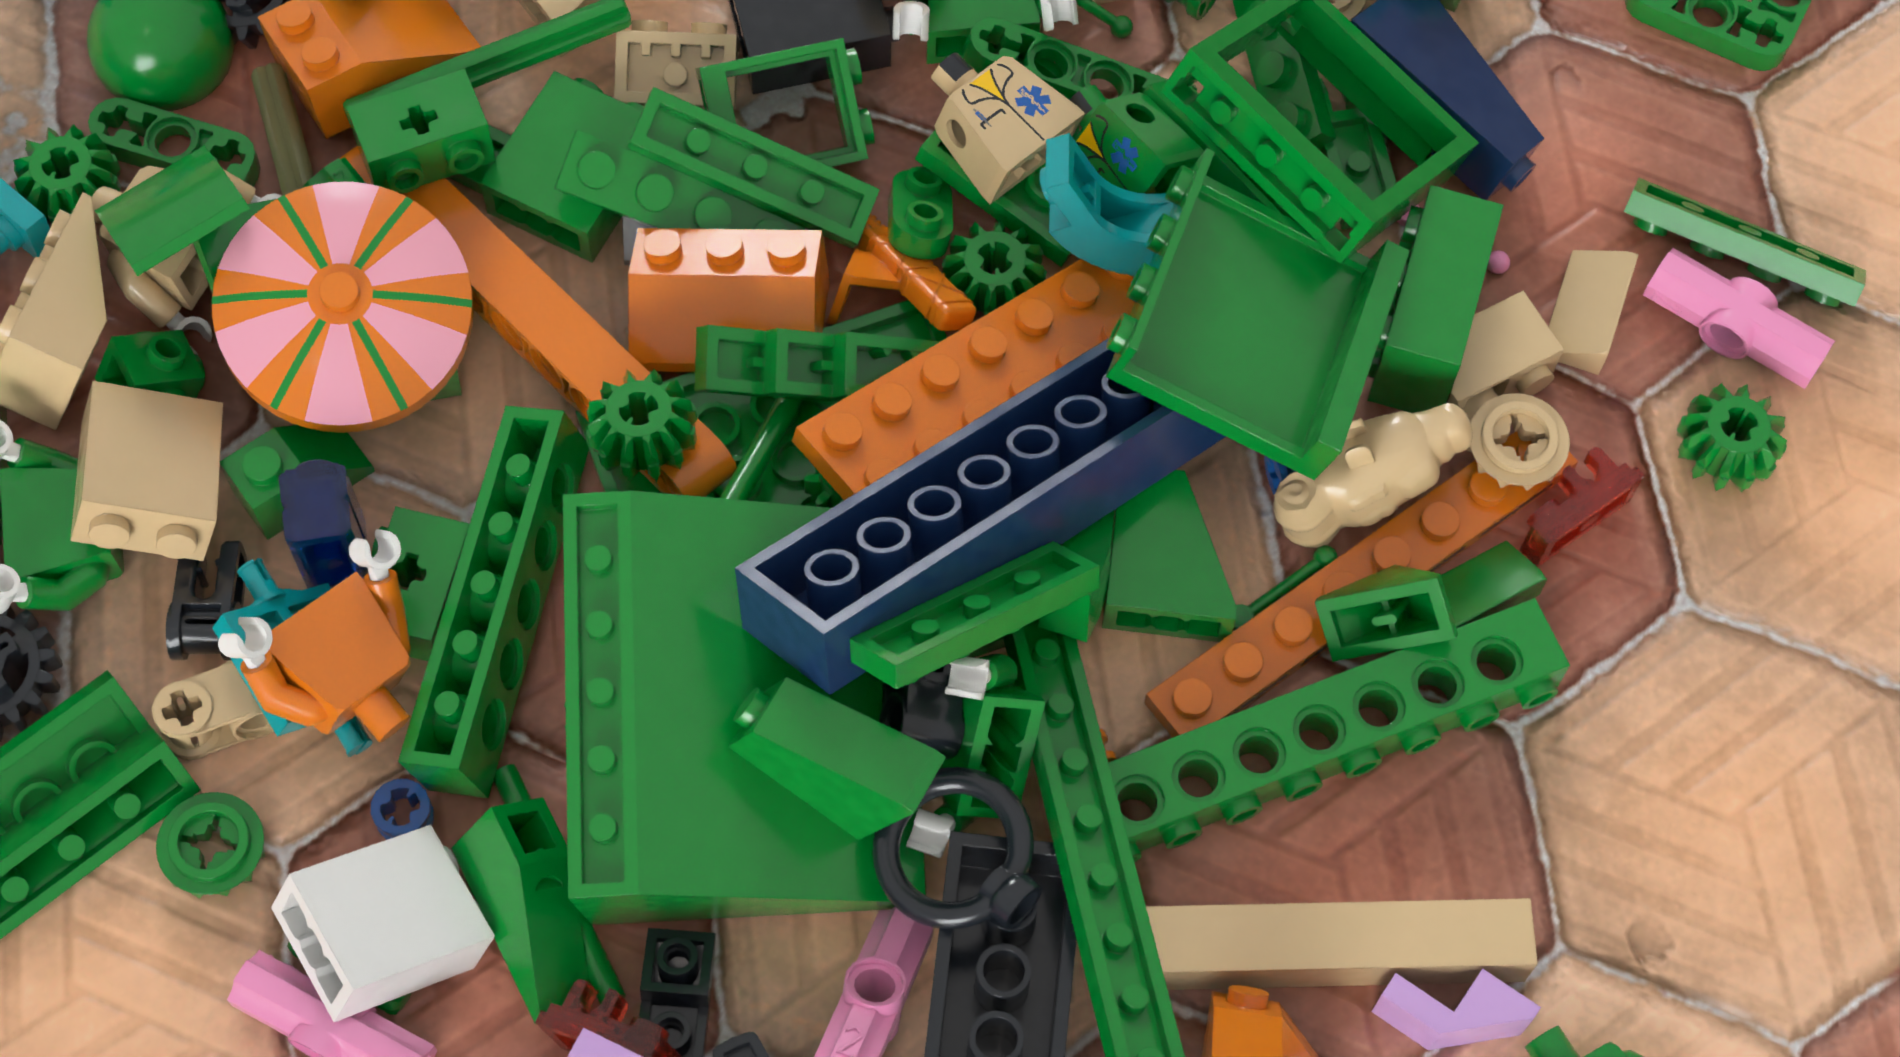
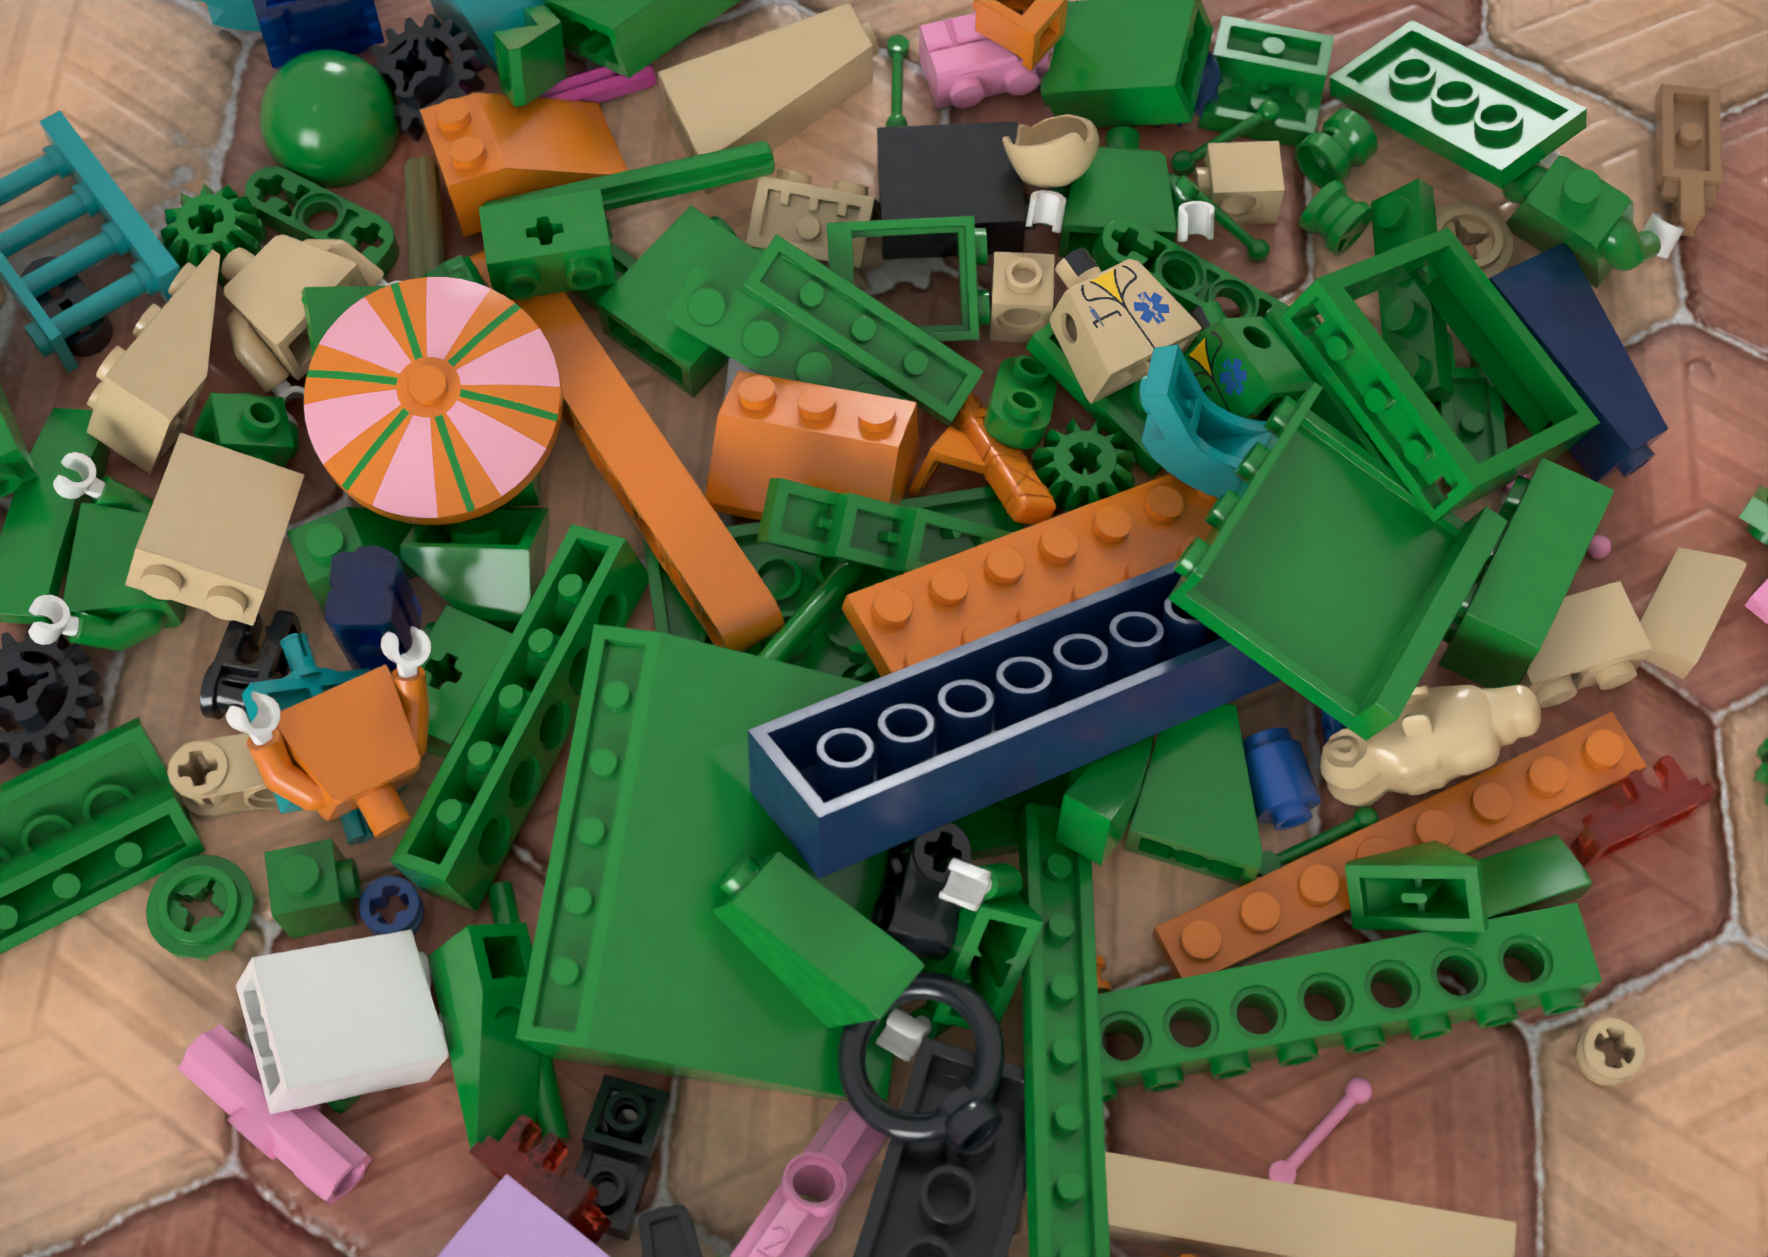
camera: 15 degrees right, 0 degrees up
green slope [95,145,250,276] -> none
green gear [586,369,698,482] -> none
green plate [850,541,1100,689] -> none
tan gear [1467,393,1570,491] -> none
none -> green brick [264,838,361,939]
none -> green slope [400,507,550,628]
none -> tan brick [989,252,1055,343]
none -> blue brick [1242,727,1321,830]
none -> bright pink hinge [1267,1077,1373,1184]
none -> tan bush [1575,1018,1645,1086]

